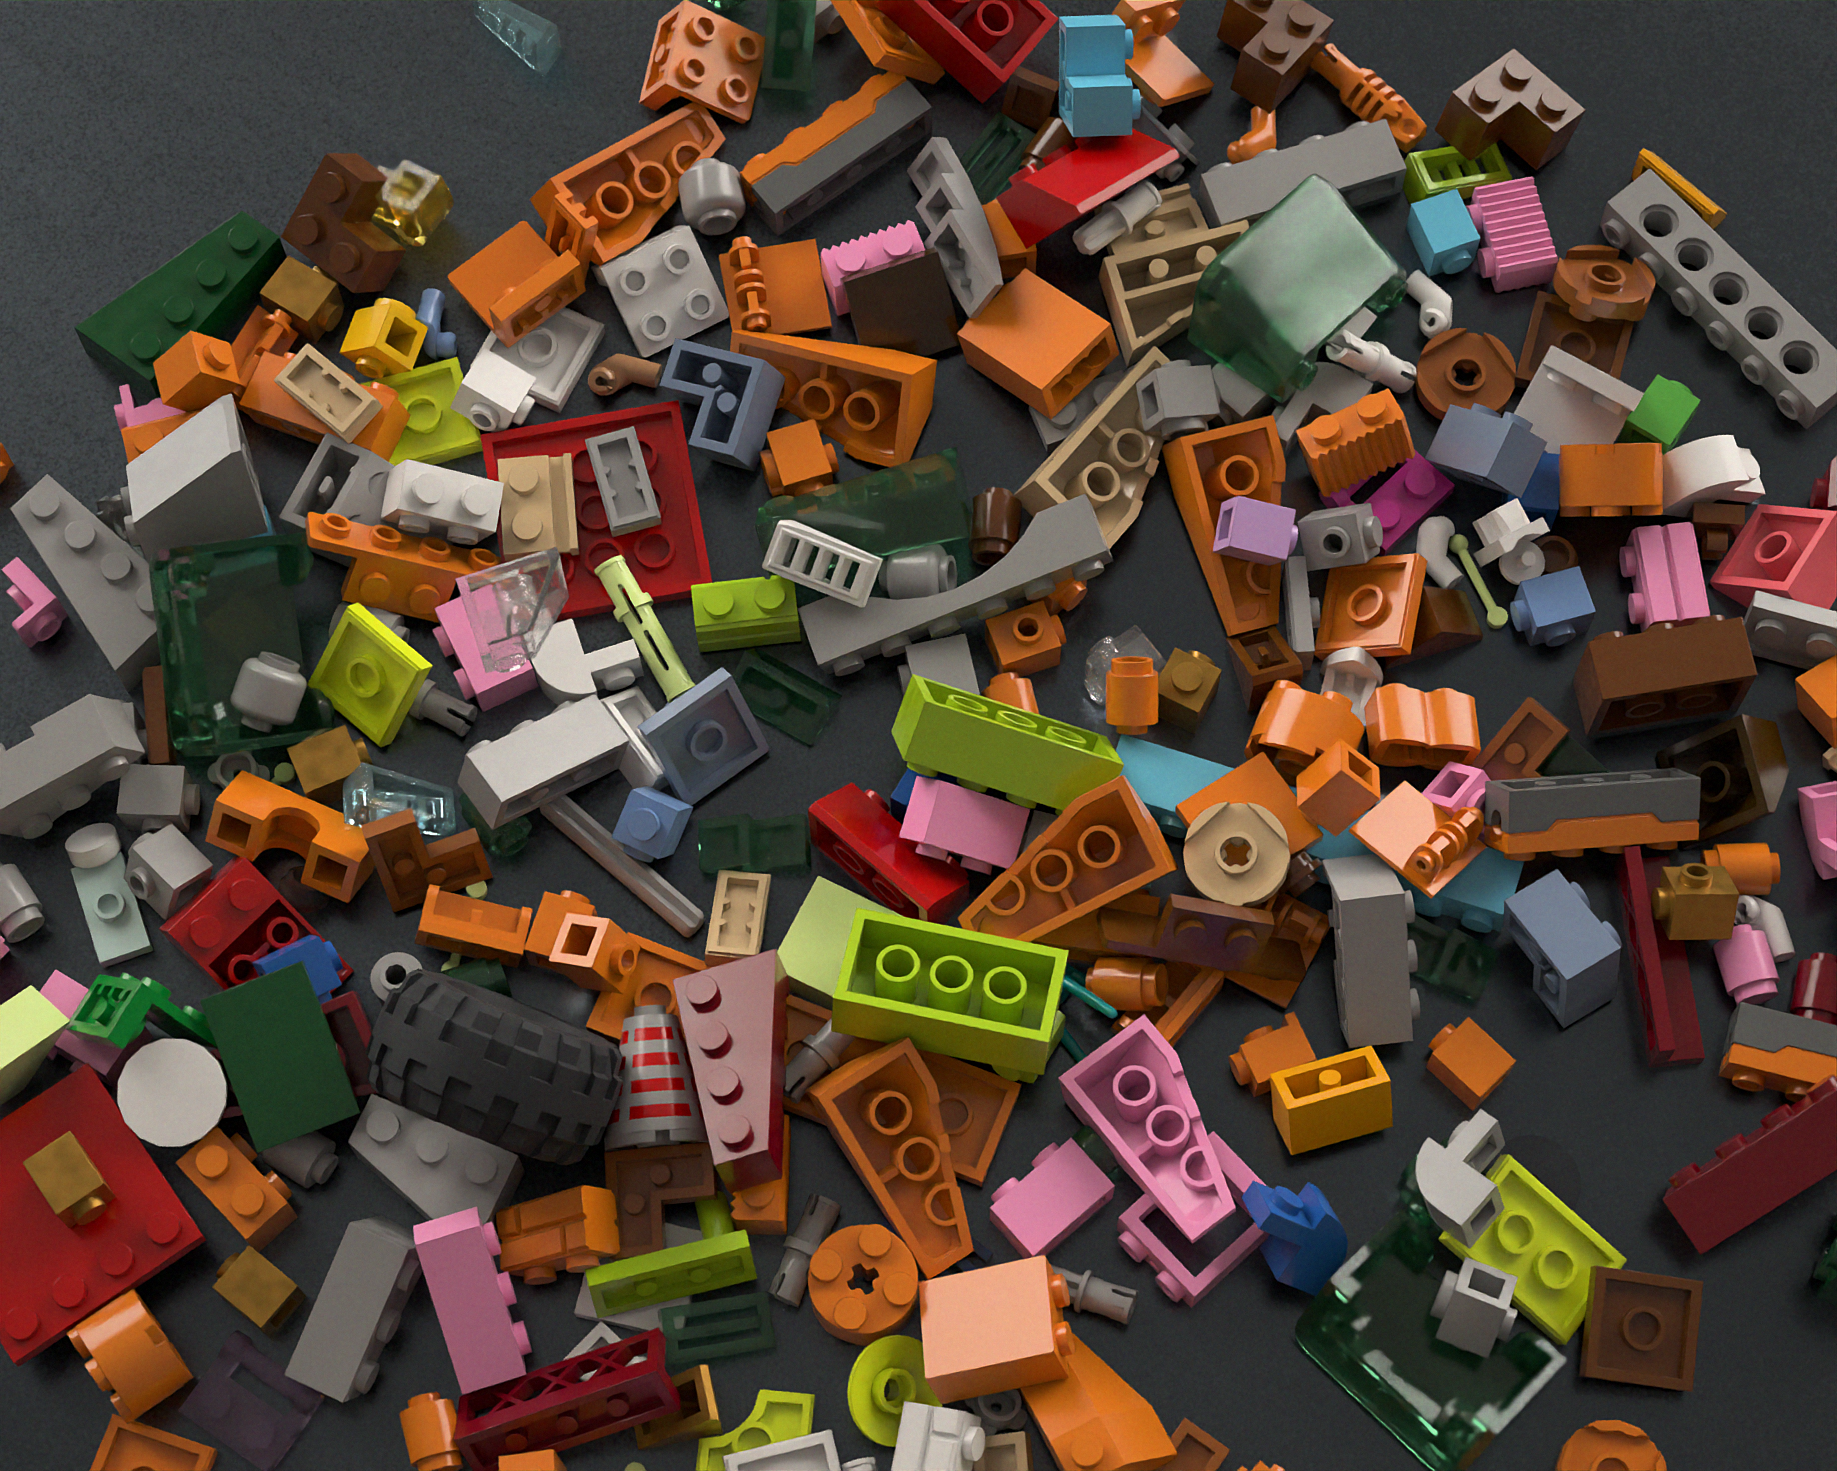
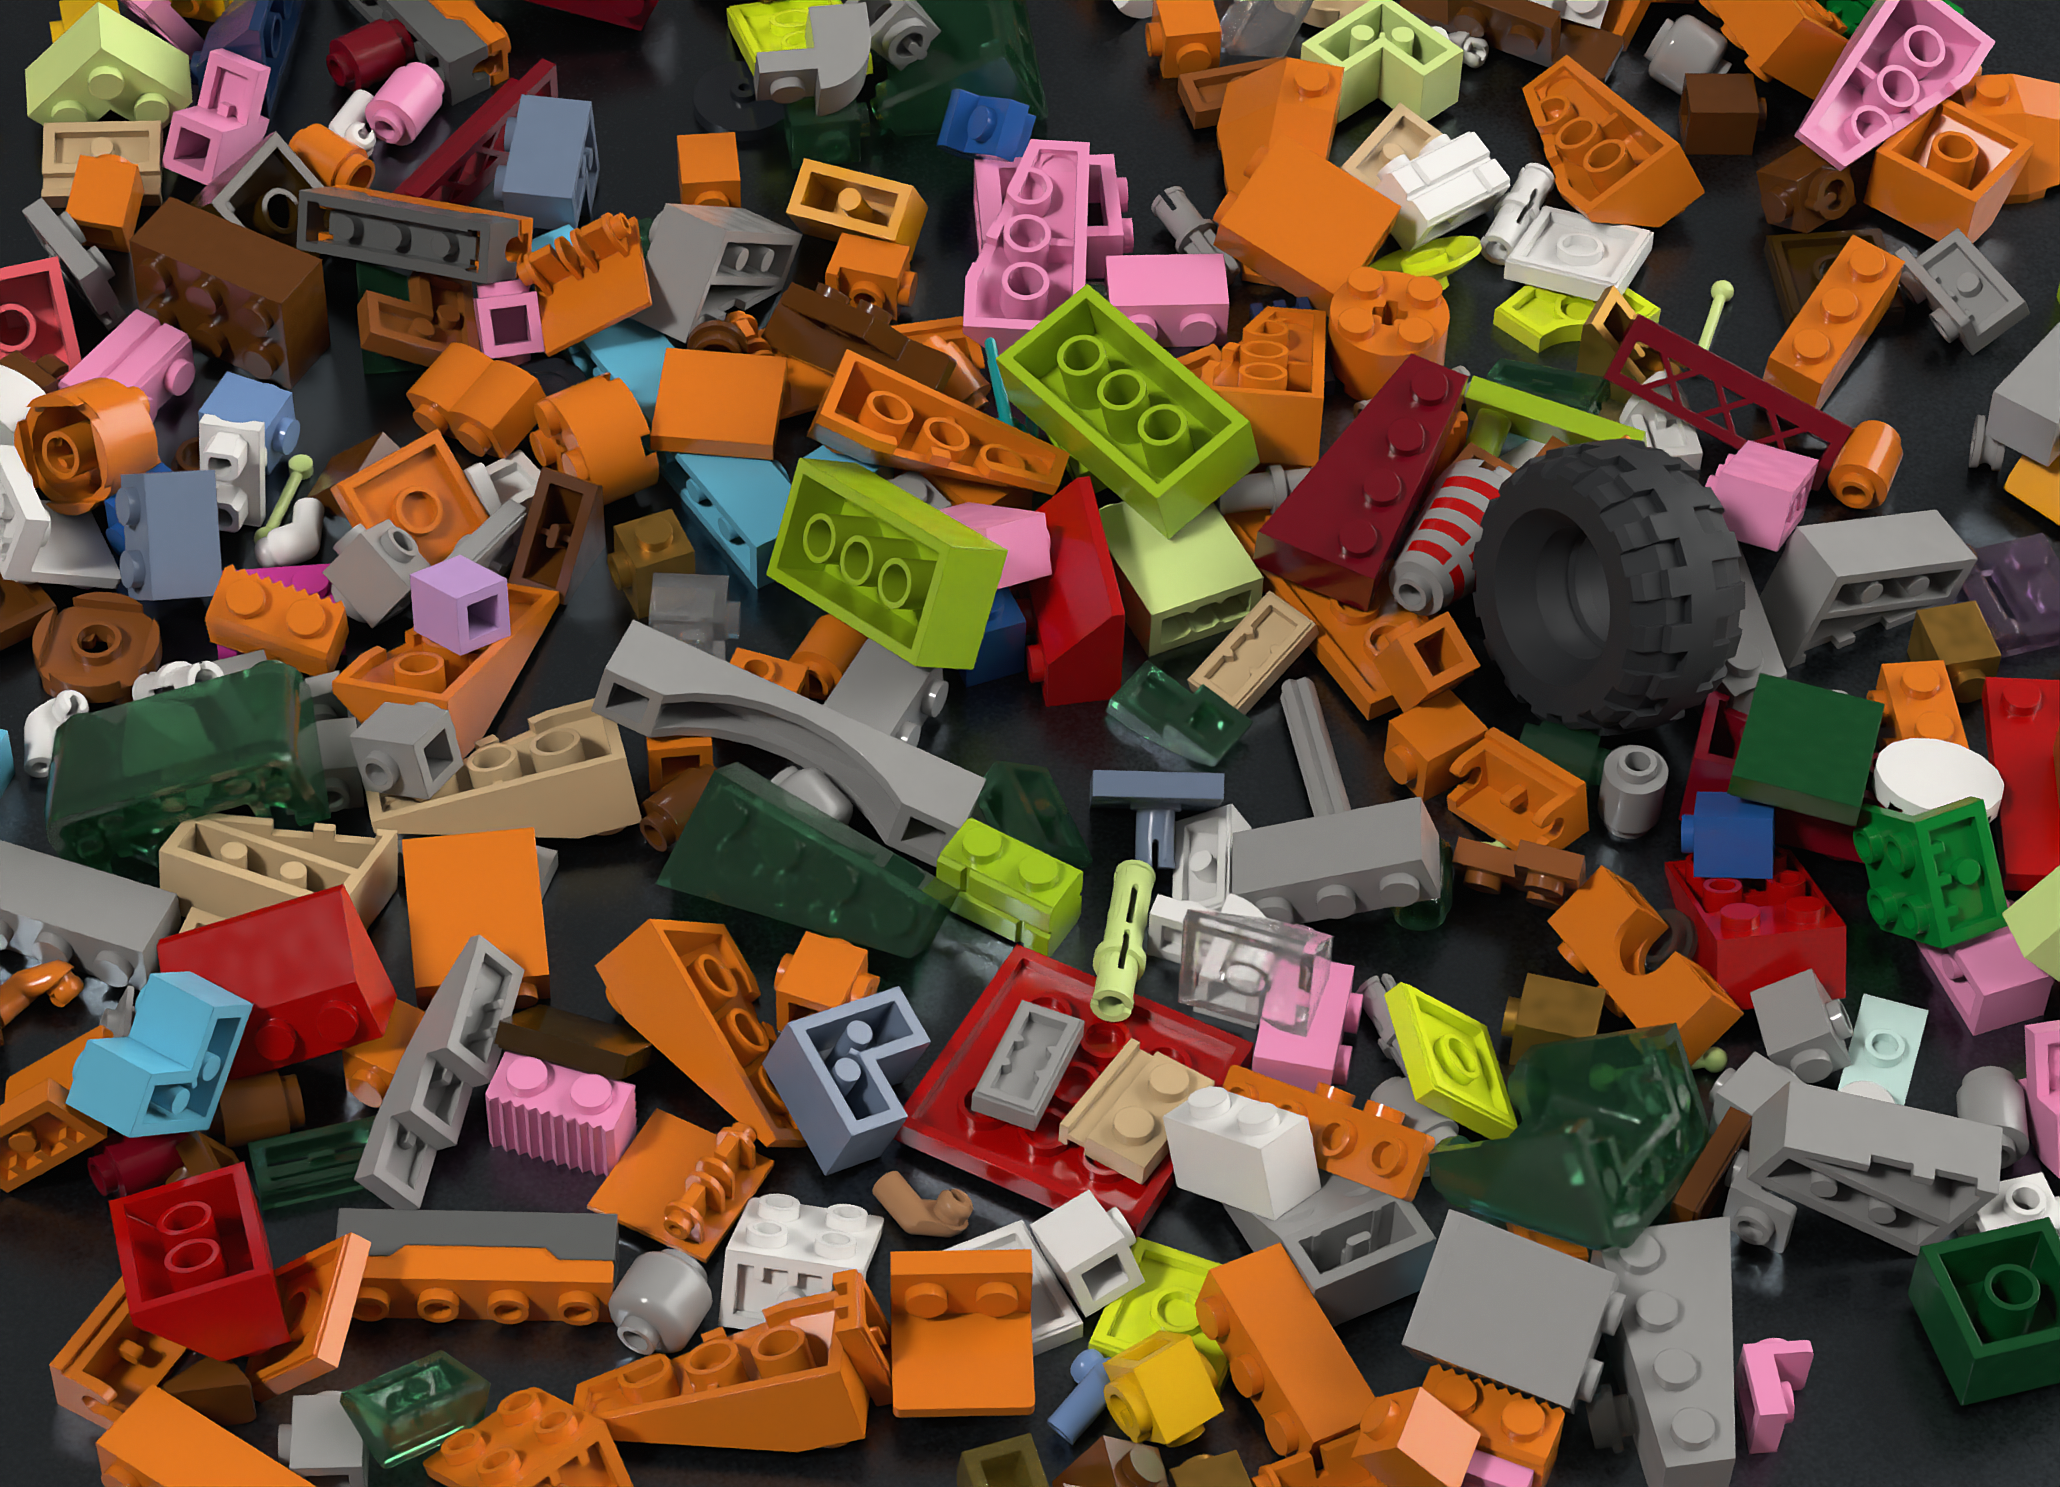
camera: 145 degrees left, 20 degrees down
light grey head [230,651,307,732] -> none
tan plate [274,343,383,444] -> none
clear light blue slope [342,762,456,836] -> none
medium blue brick [611,786,693,862] -> none
white slope [762,520,883,608] -> none
orange brick [1106,656,1158,735] -> none
tan plate [1183,802,1291,907] -> none
orange brick [1296,739,1380,837] -> none
pearl gold brick [1651,863,1739,940] -> none

